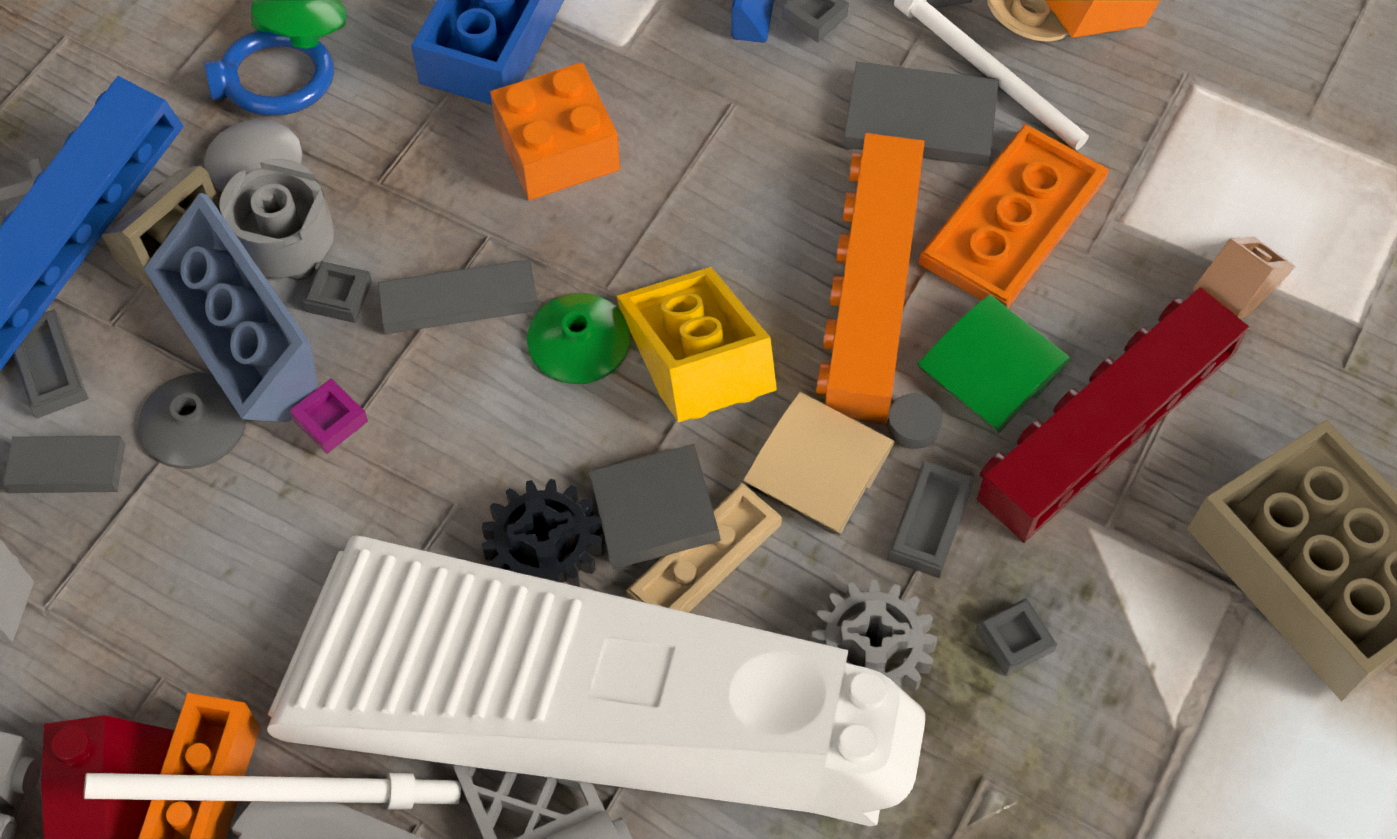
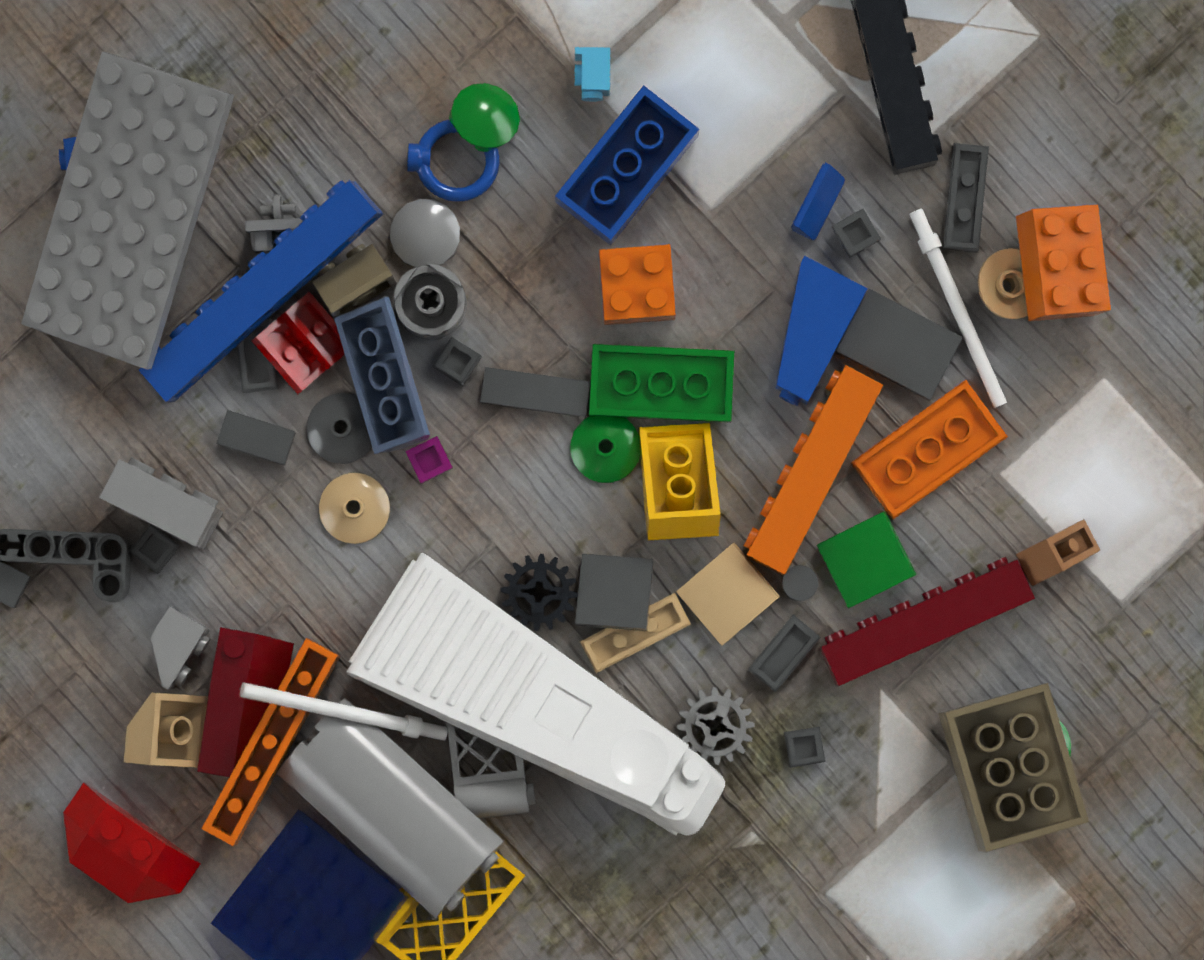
camera: 20 degrees right, 25 degrees up
none -> red slope [252,292,345,395]
none -> tan dish [319,473,390,544]
none -> green plate [589,344,735,423]
none -> blue slope [775,256,868,406]

